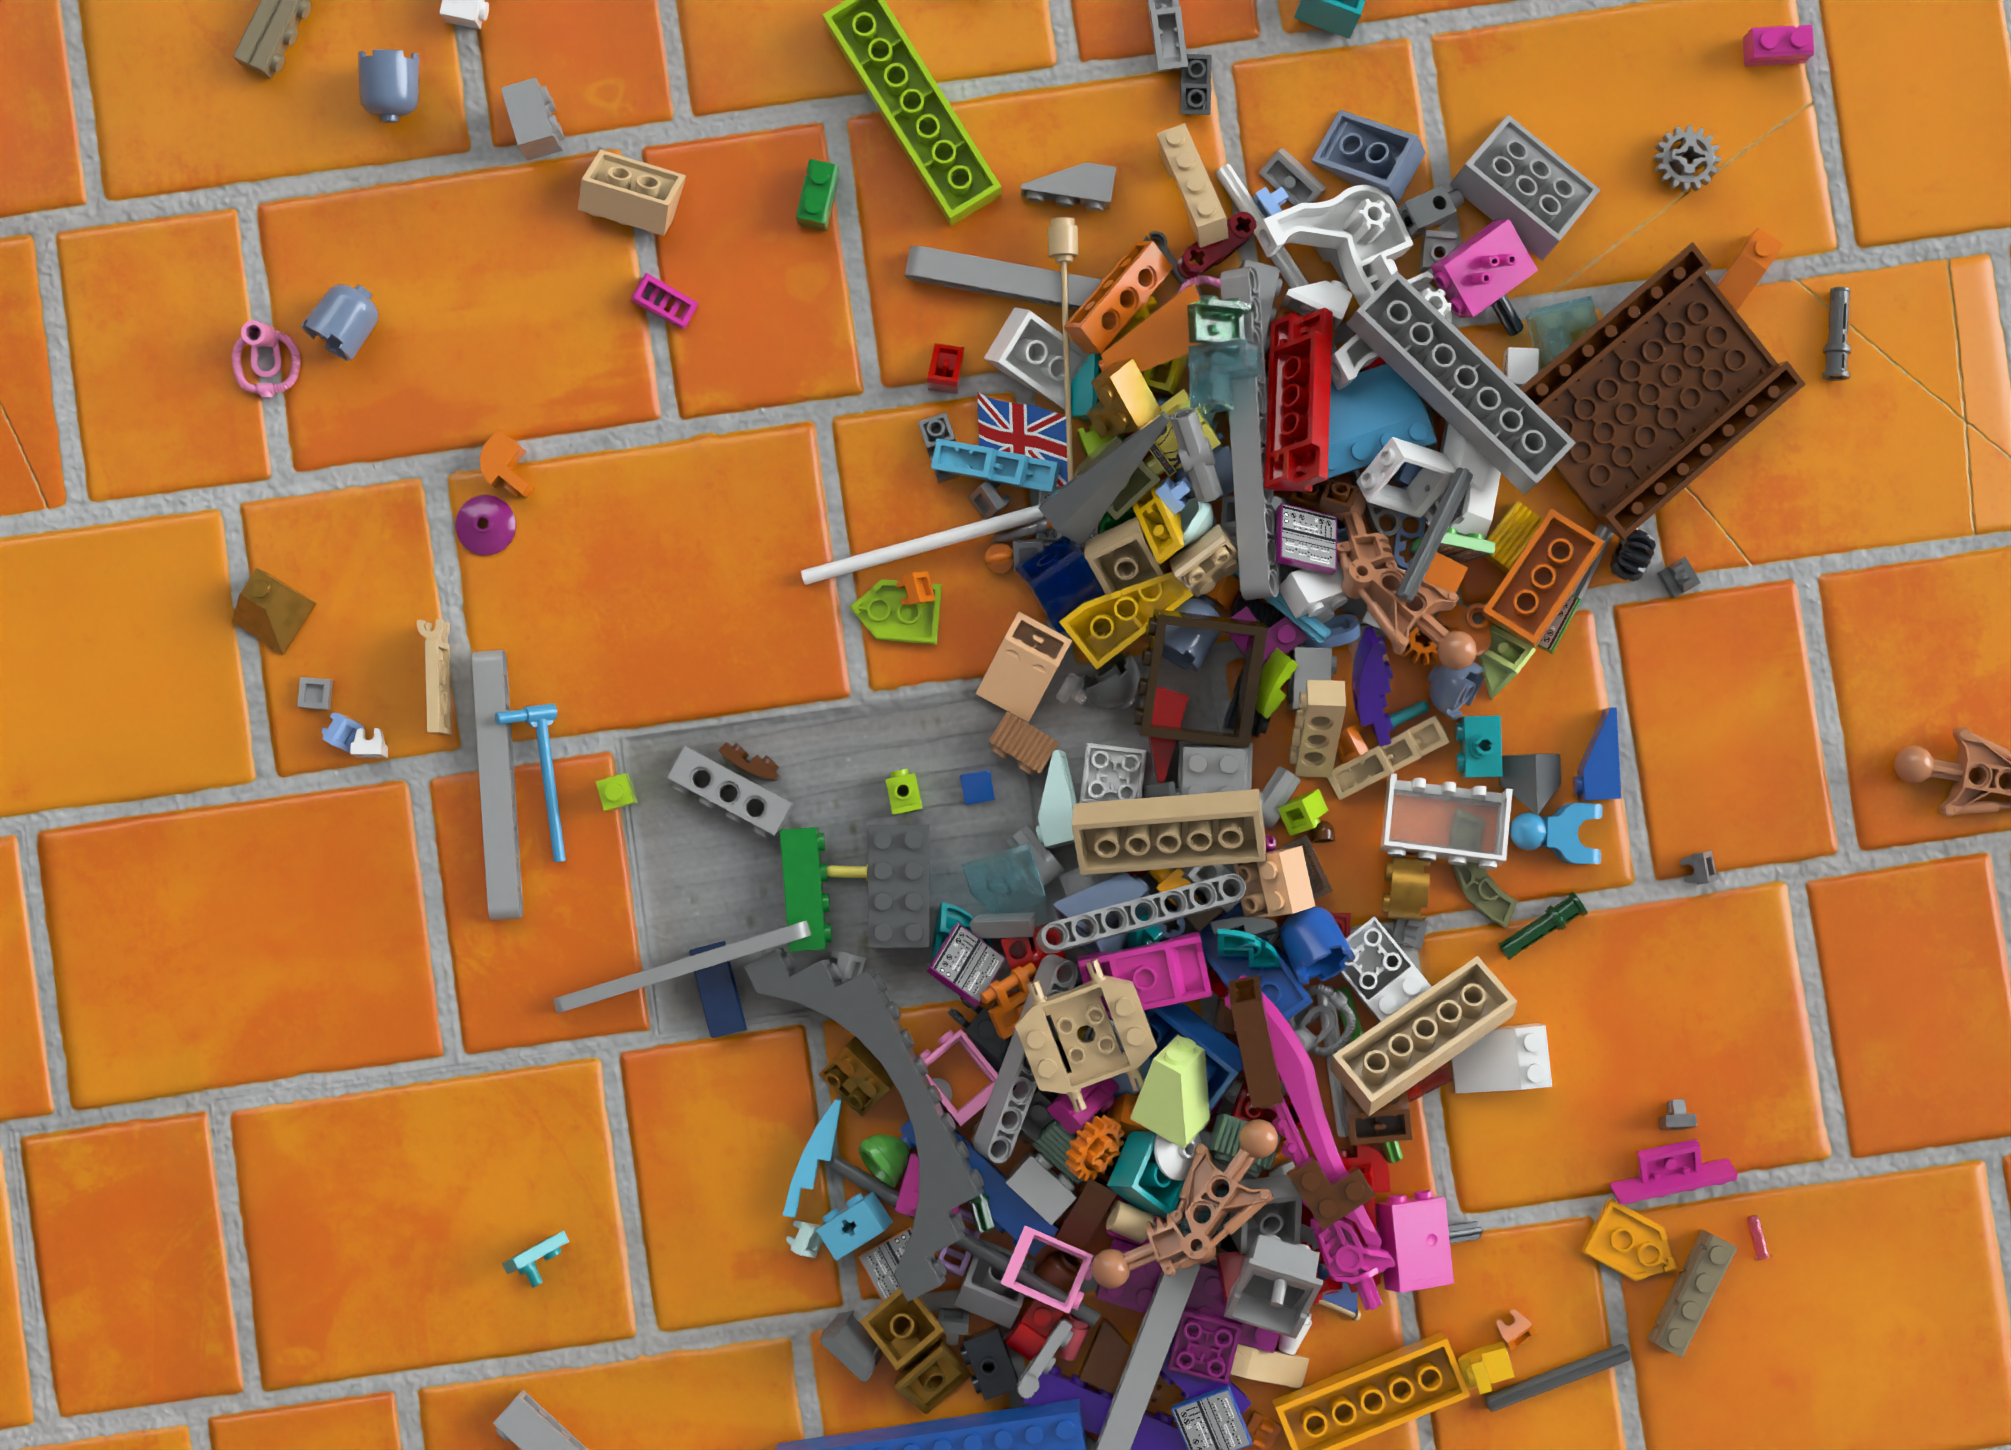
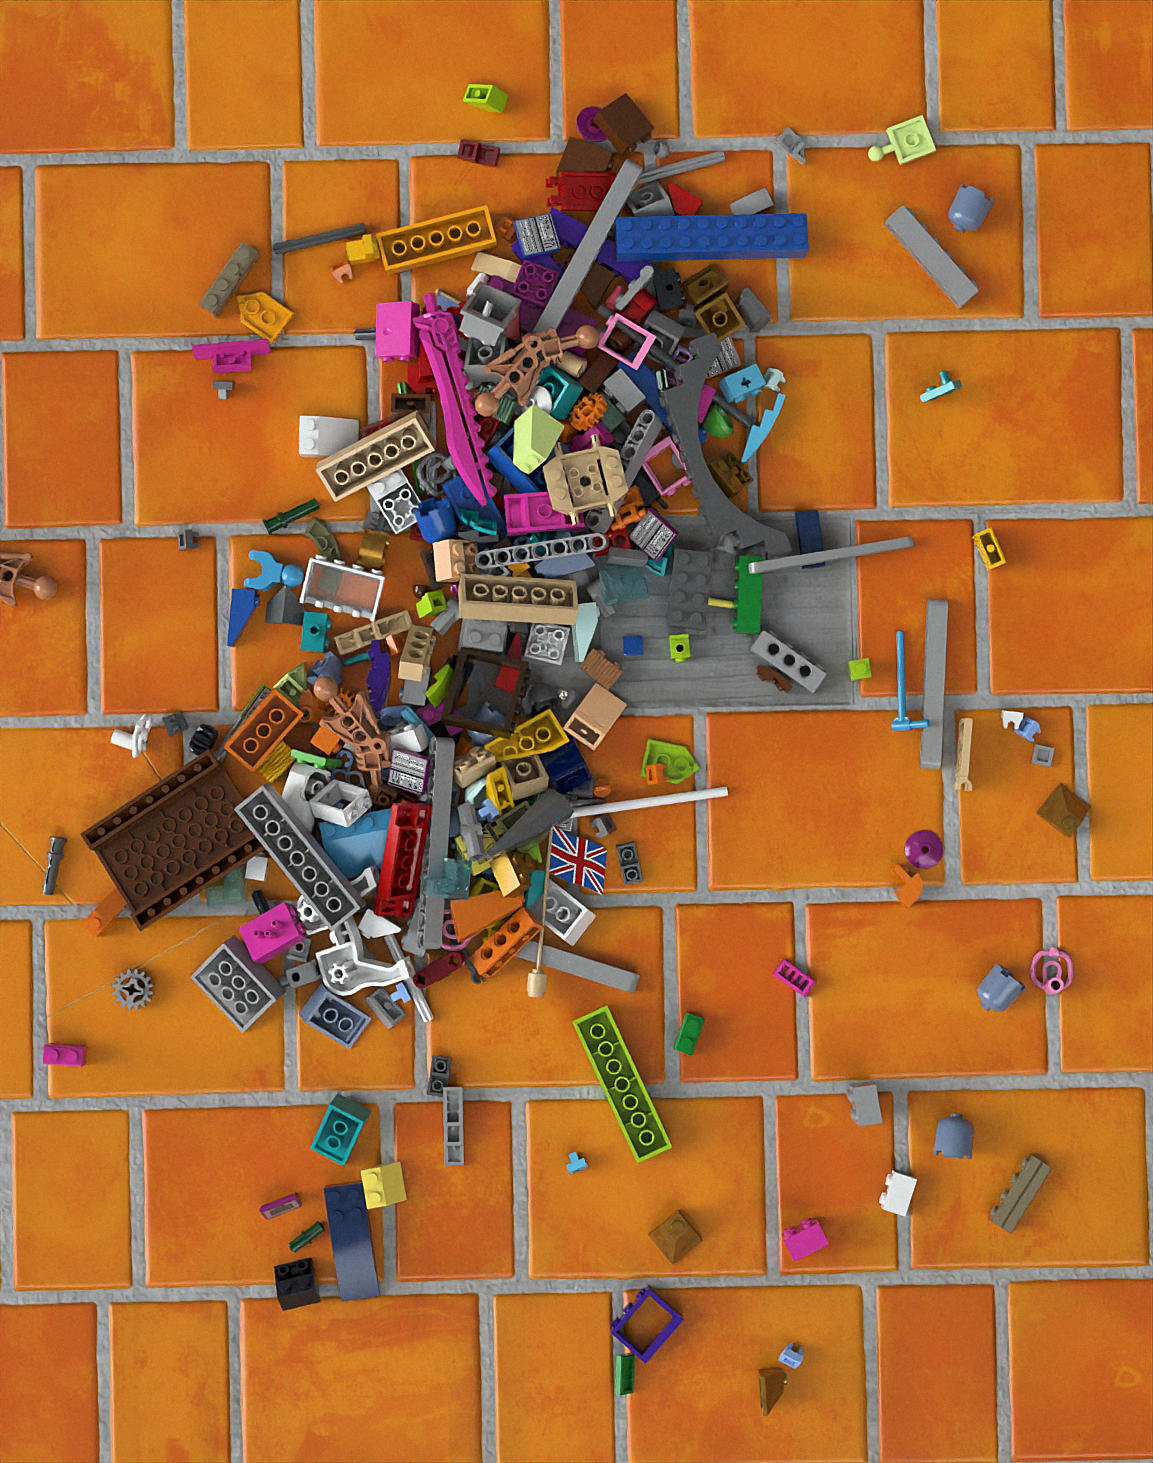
camera: 170 degrees left, 0 degrees up
tan slope [578,149,686,236] -> none
red slope [927,343,965,394] -> none
medium azure slope [931,438,1061,493] -> none
light grey slope [1021,162,1116,212] -> none
tan arch [1157,123,1228,248] -> none
clear green bracket [1187,295,1254,348] -> none
reddish brown slope [1228,975,1283,1109] -> none
reddish brown brick [1286,1156,1376,1230] -> none
dark grey axle [1396,467,1473,602] -> none
clear pink piece [1747,1215,1772,1260] -> none
none -> white piece [111,714,152,758]
none -> yellow brick [972,527,1007,571]

